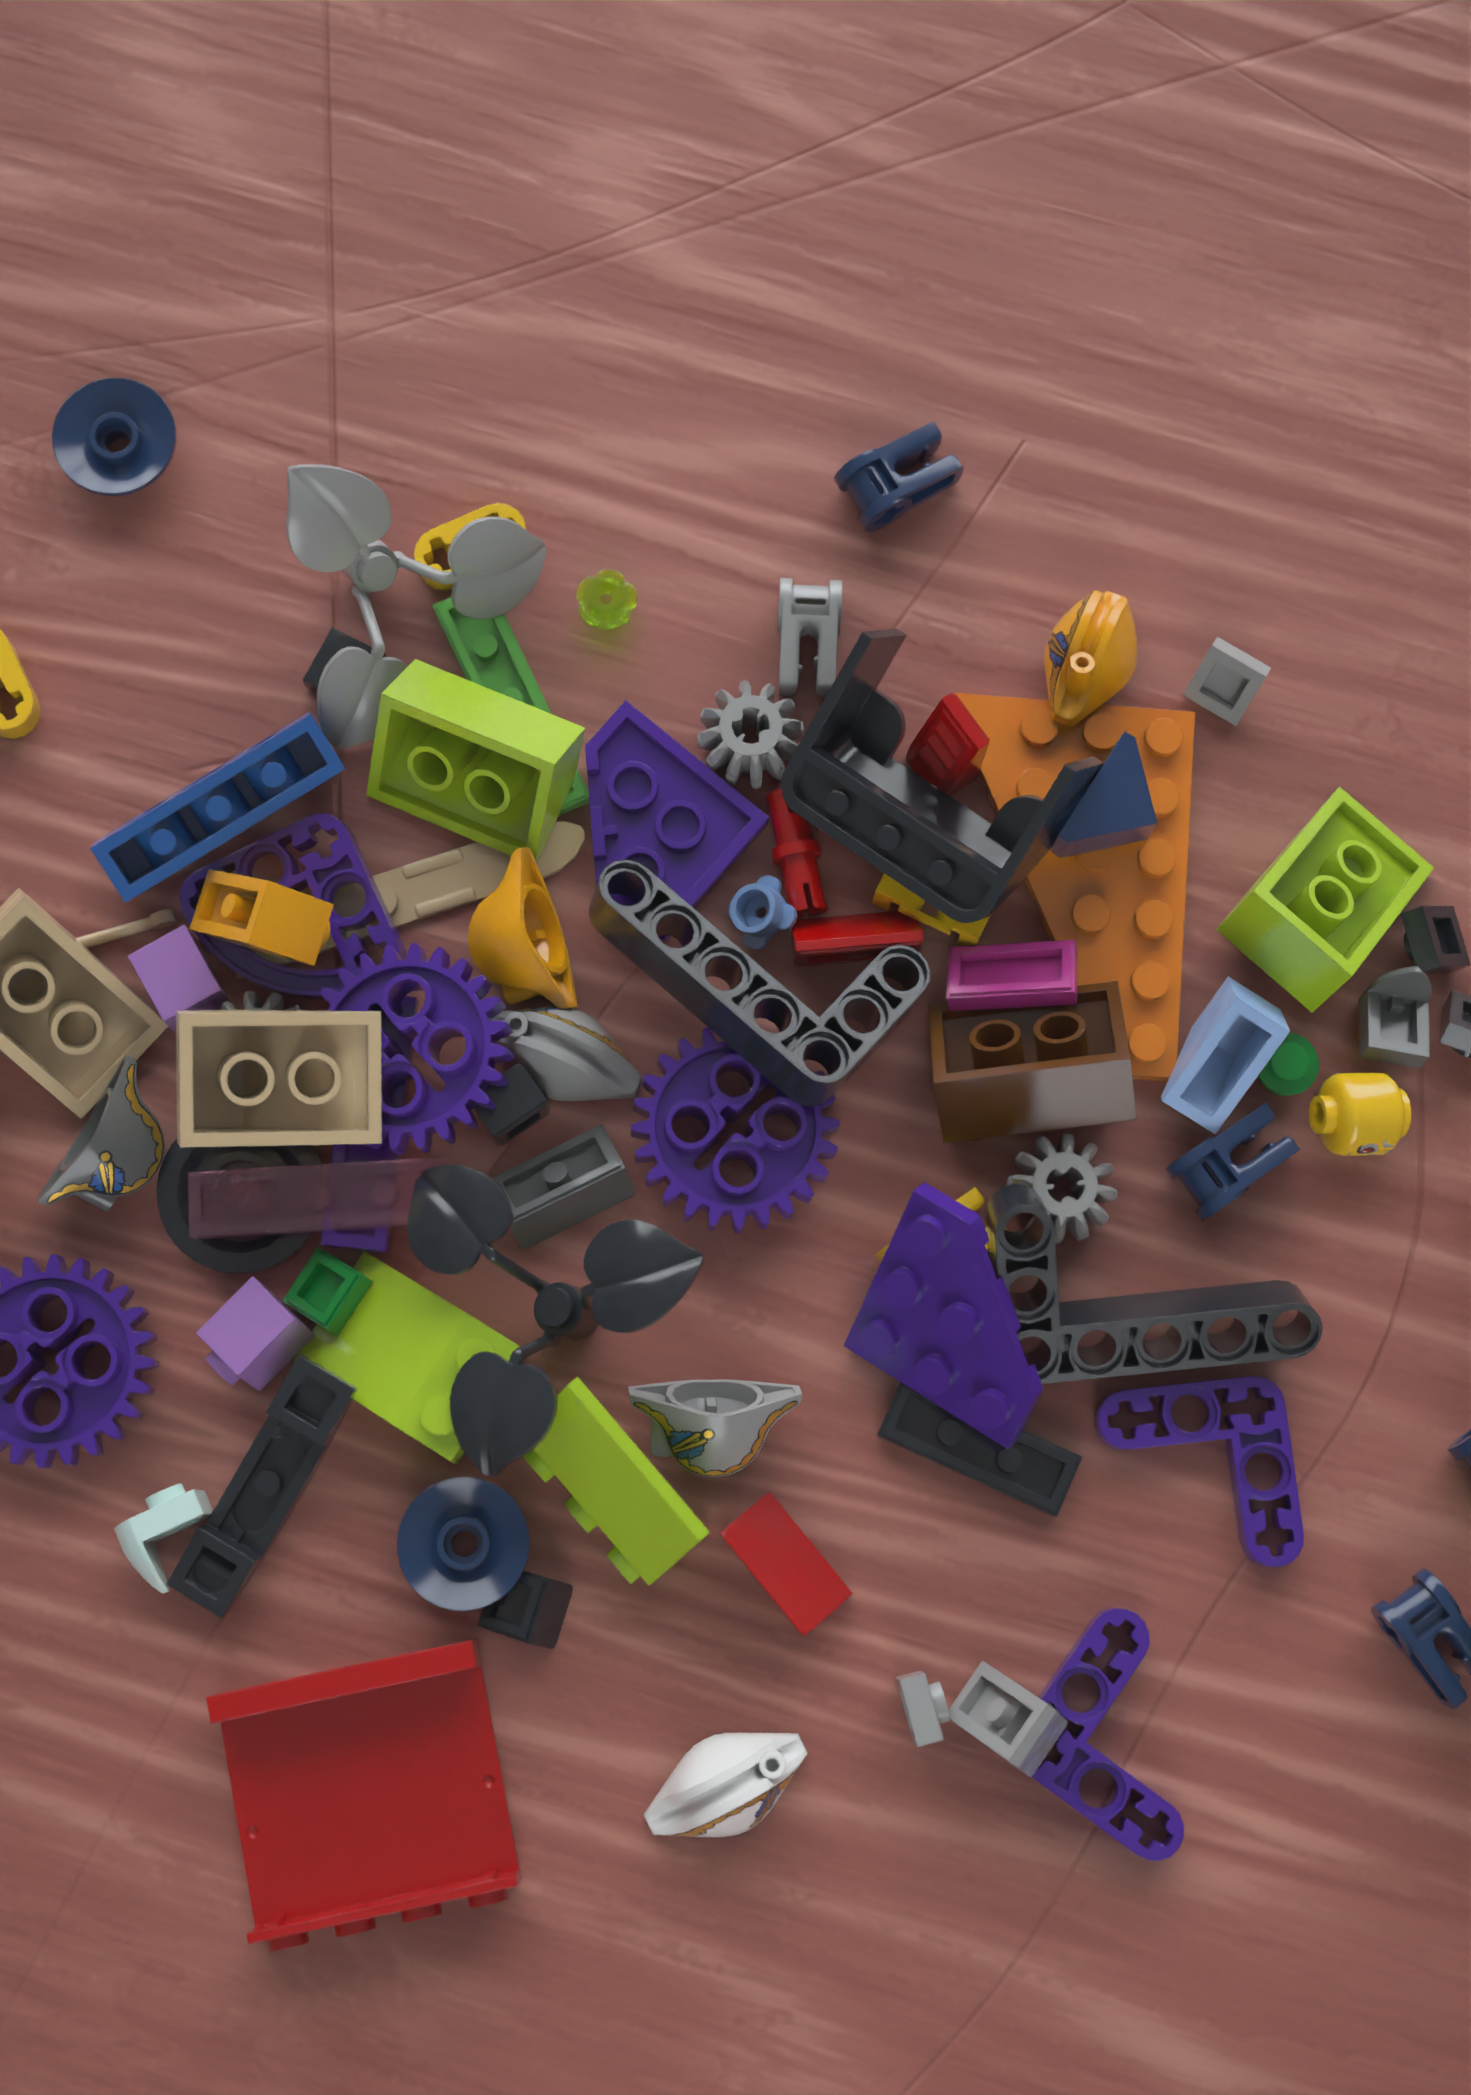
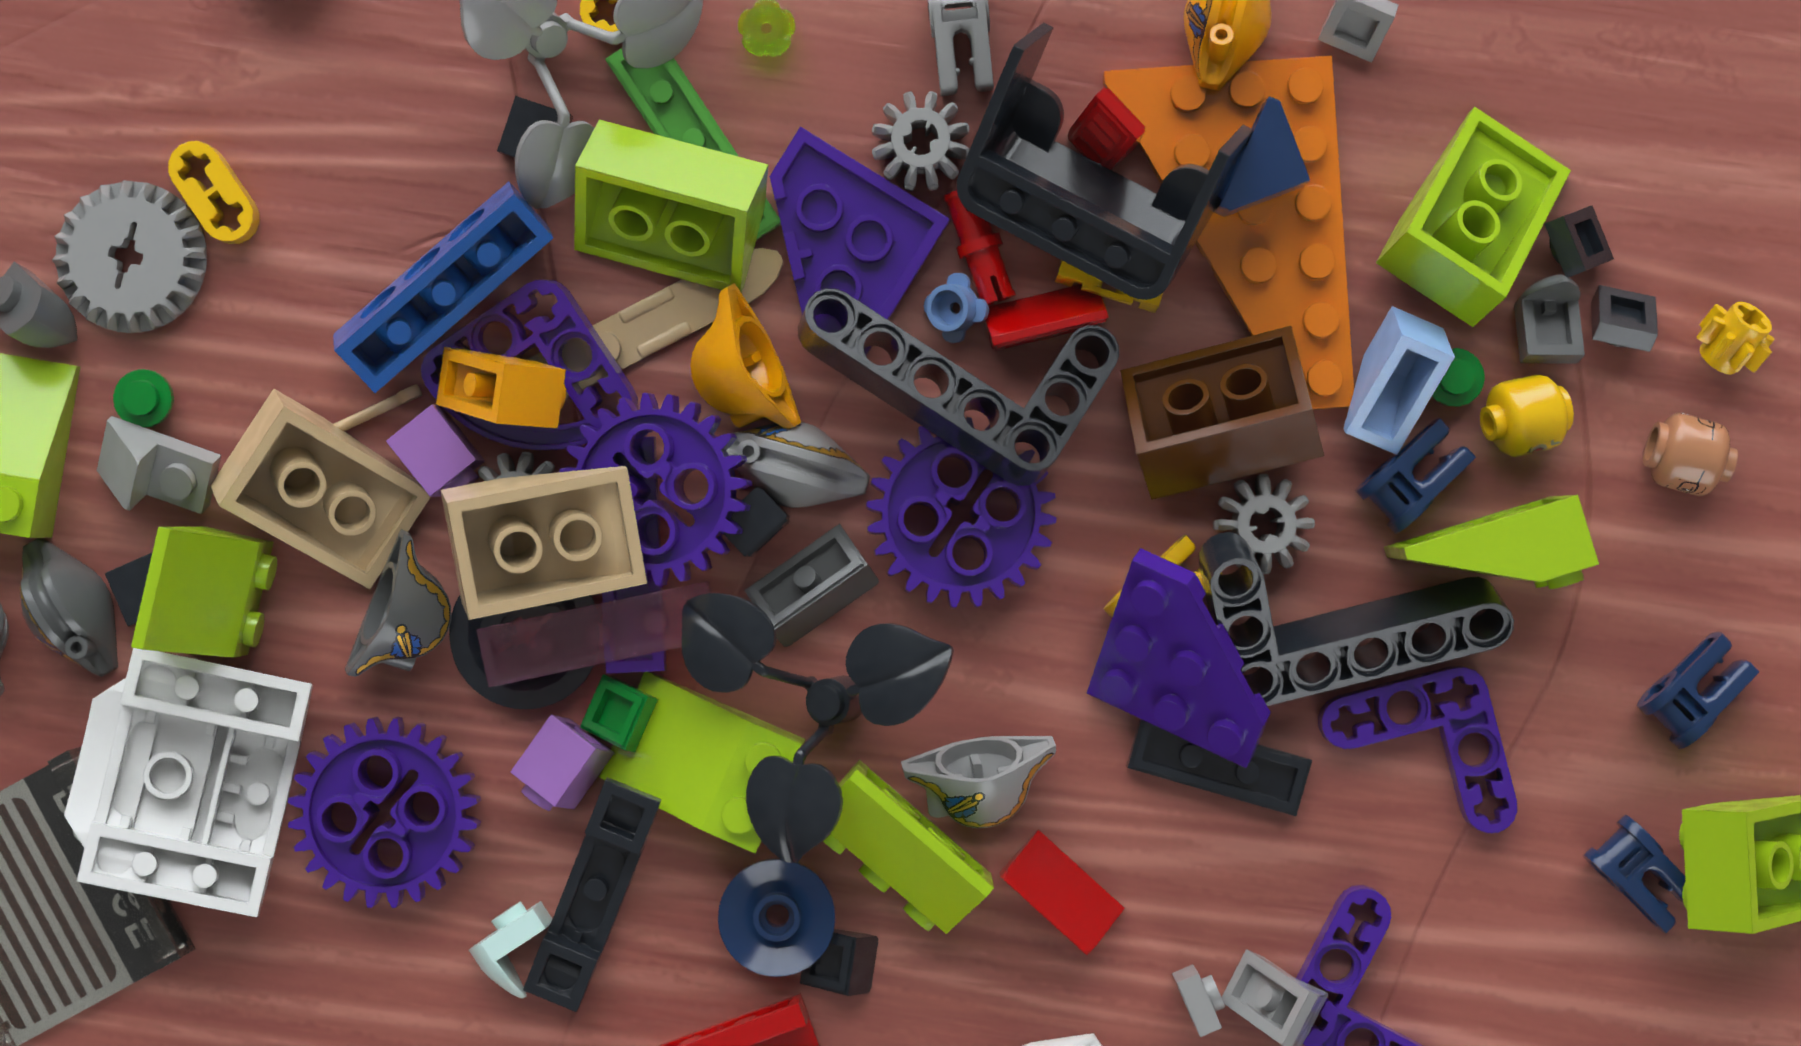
camera: 10 degrees left, 10 degrees up
dark pink tile [947,940,1078,1011] -> none
none -> lime slope [1384,495,1599,589]

